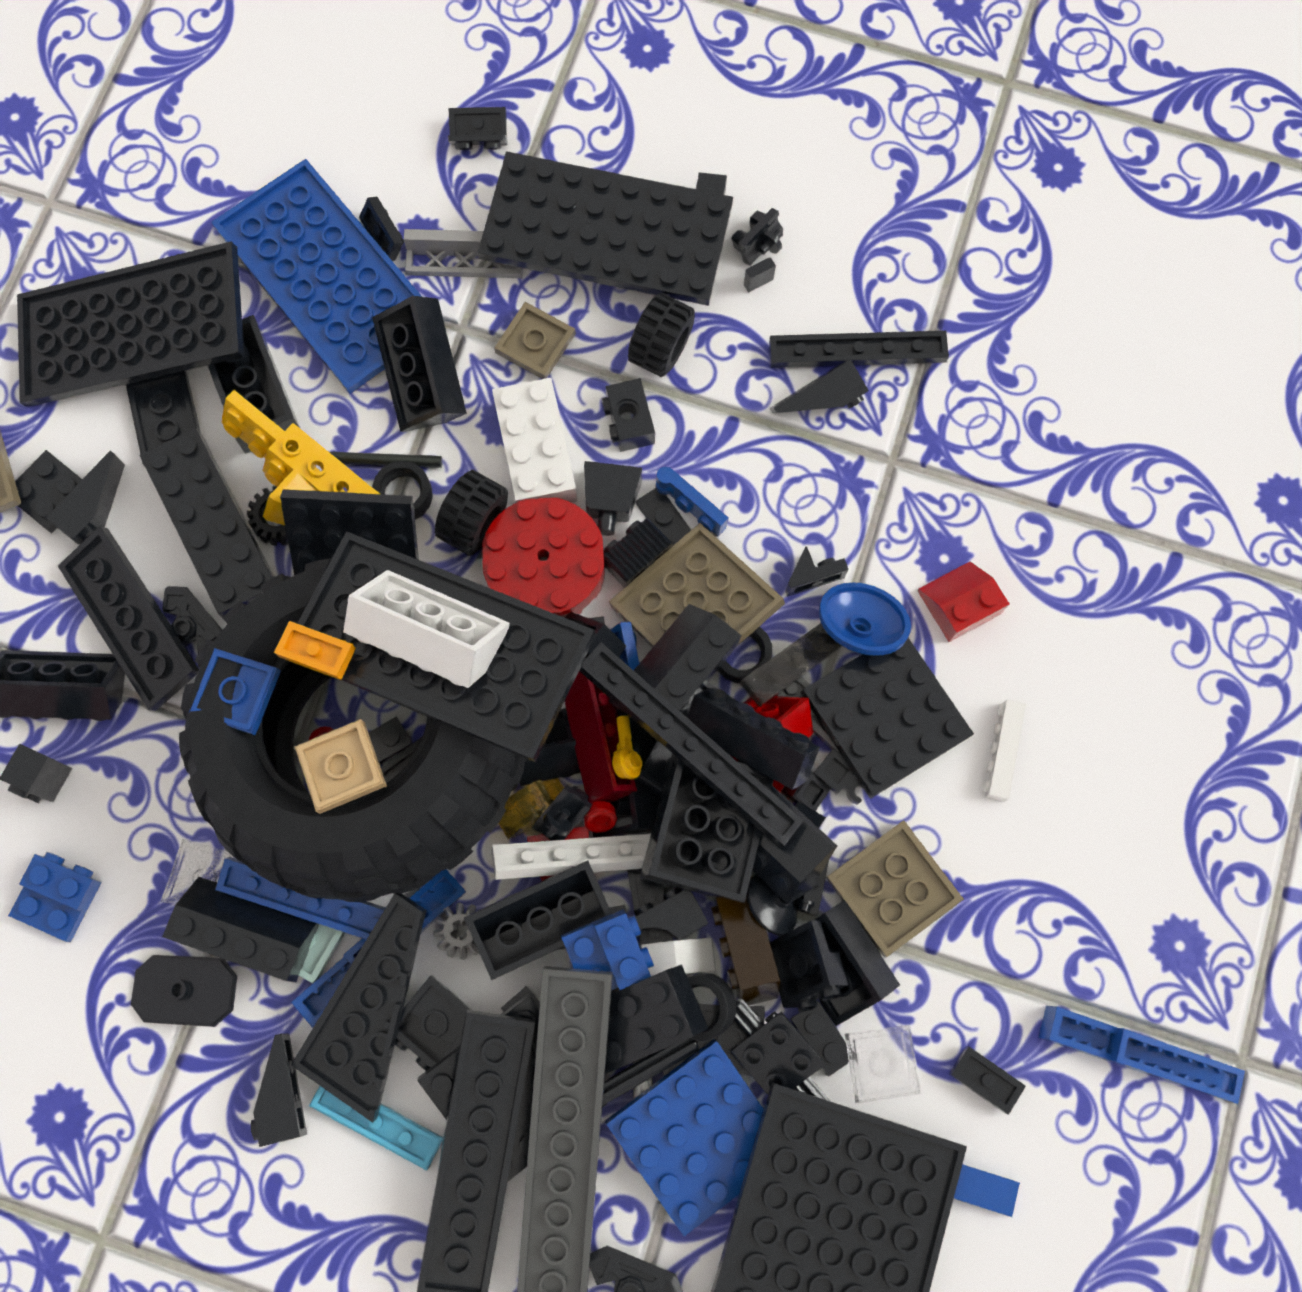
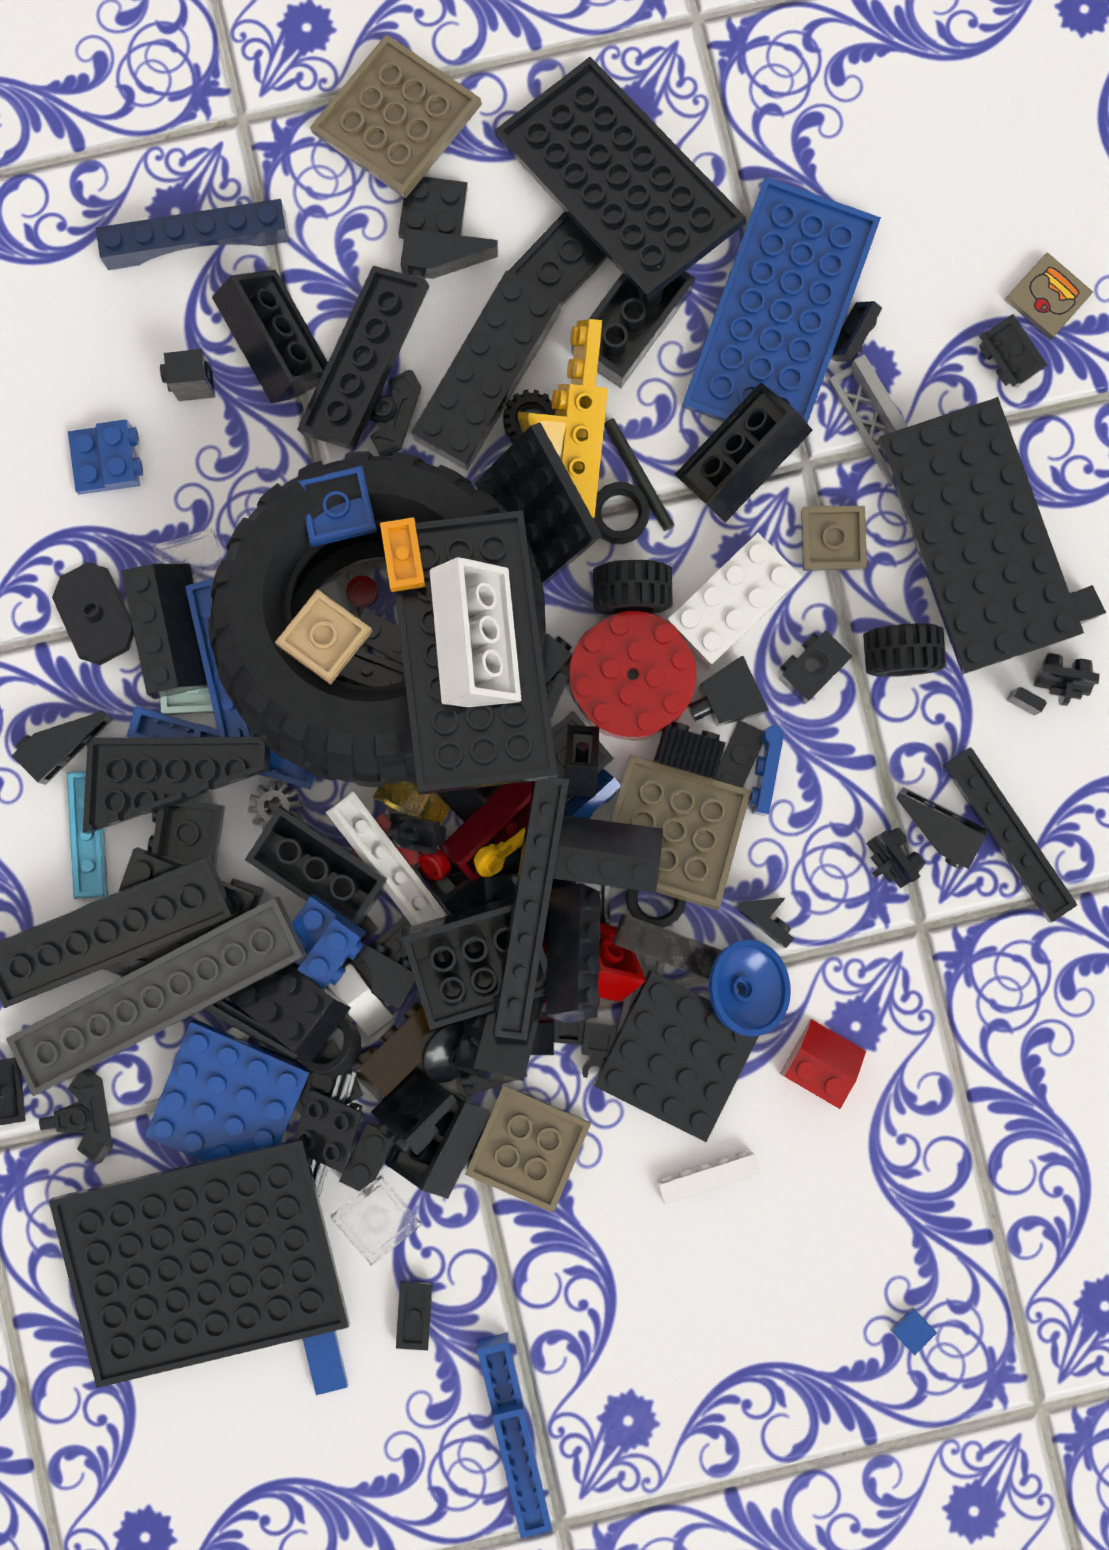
camera: 55 degrees right, 10 degrees up
none -> black hips [866,827,925,888]
none -> blue tile [890,1307,937,1356]
none -> dark tan tile [1005,252,1093,340]

